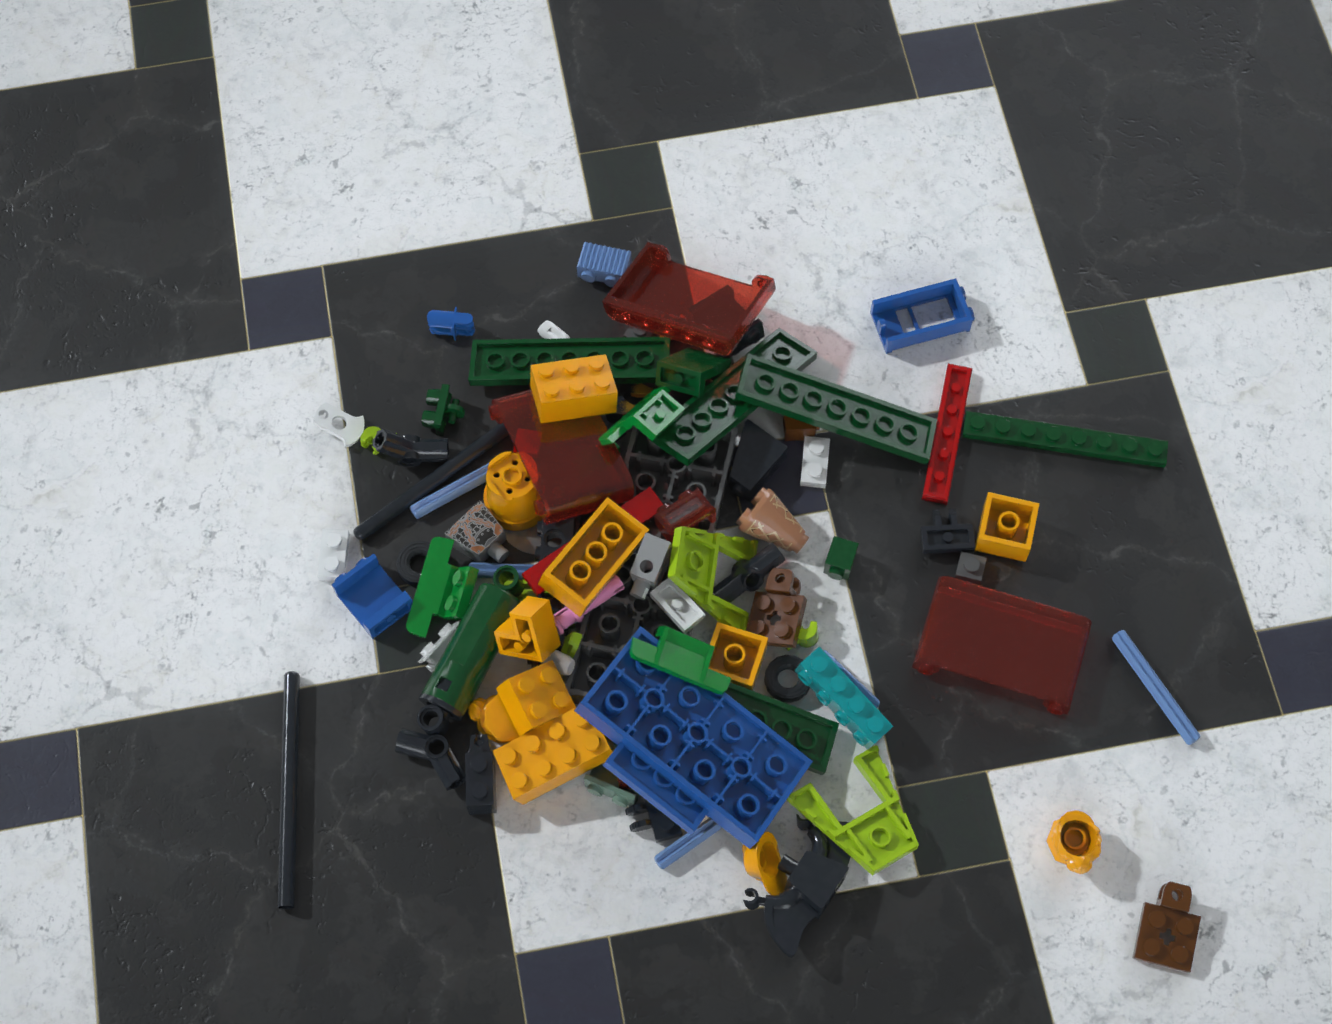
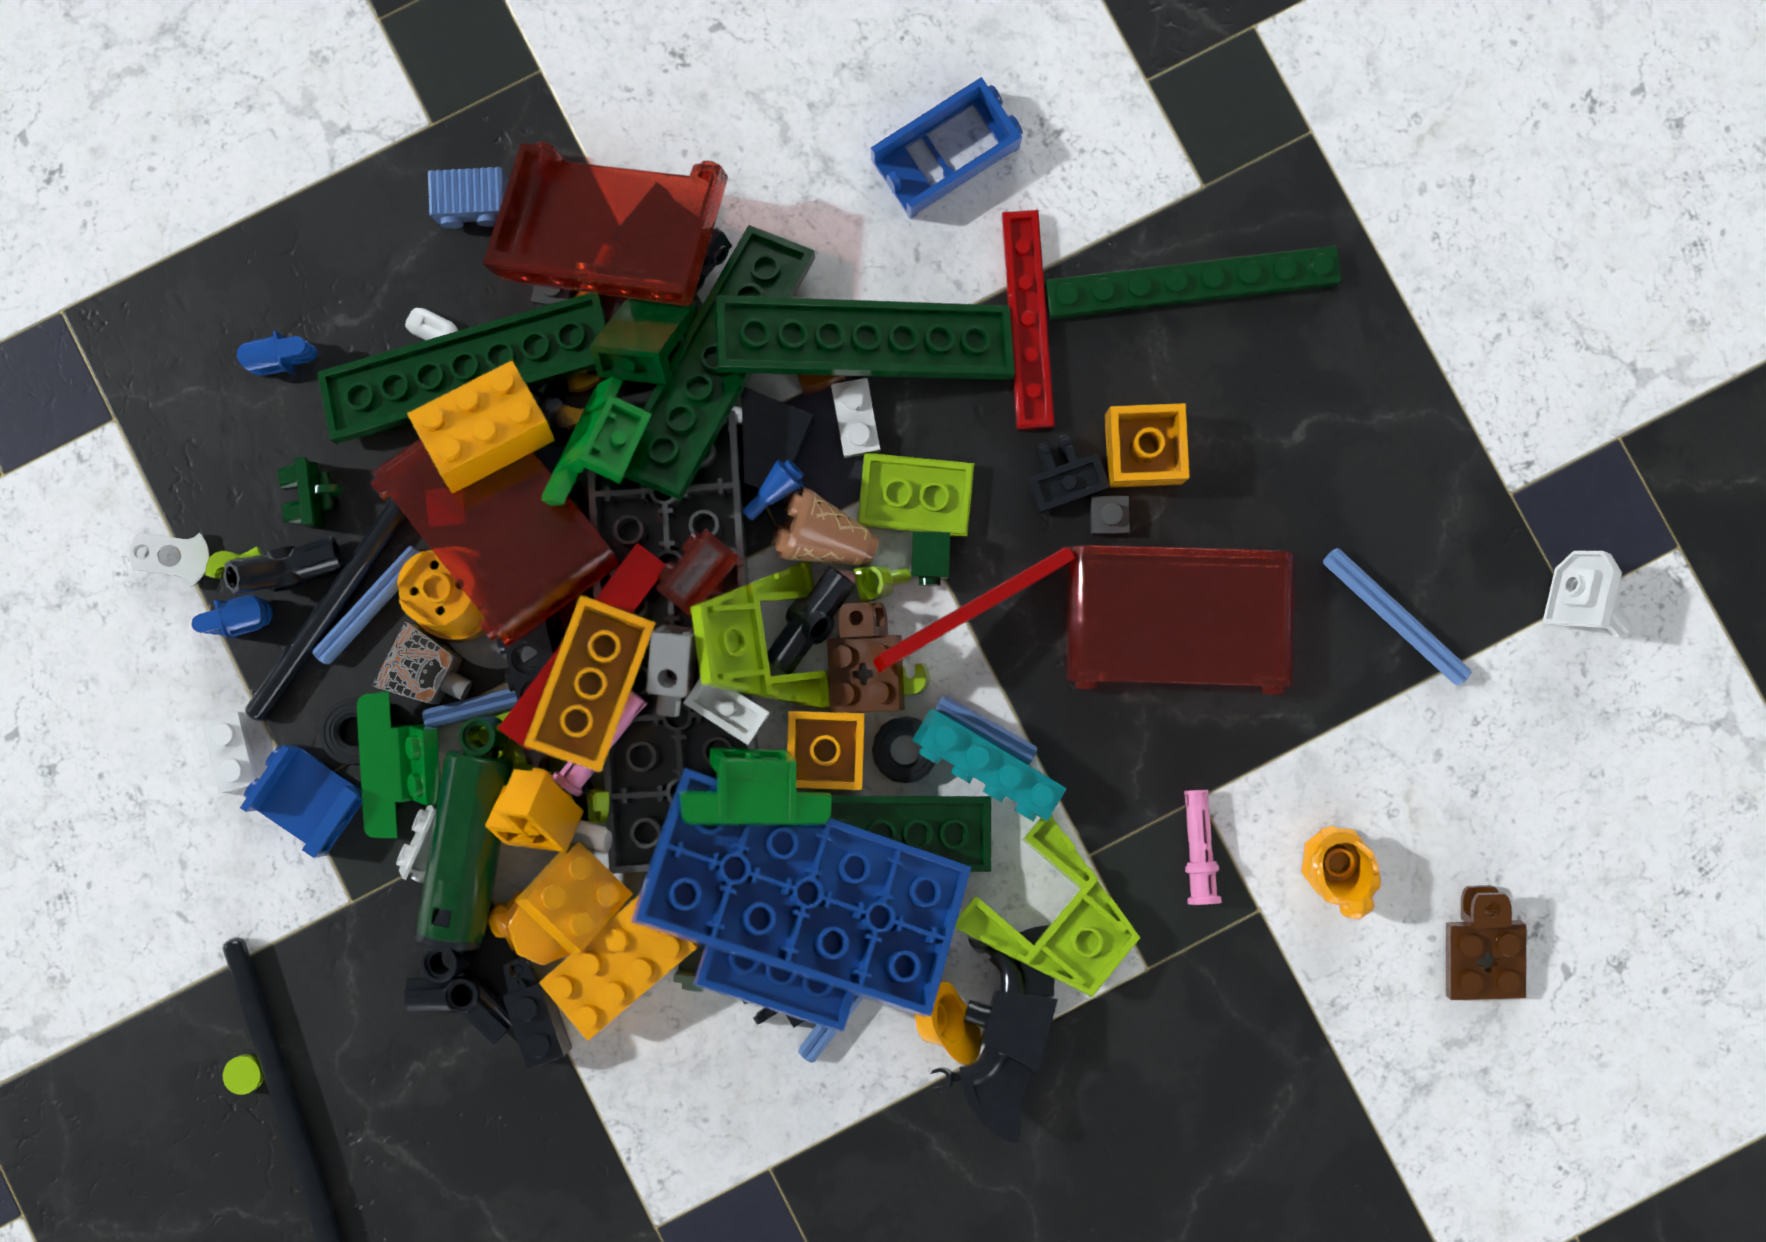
camera: 15 degrees left, 20 degrees up
none -> blue arm [191,595,273,639]
none -> lime tile [223,1054,264,1095]
none -> blue cone [742,459,804,521]
none -> lime piece [854,566,911,602]
none -> lime tile [857,453,974,538]
none -> red tile [873,547,1075,673]
none -> bright pink pin [1184,790,1222,905]
none -> white piece [1543,551,1632,637]

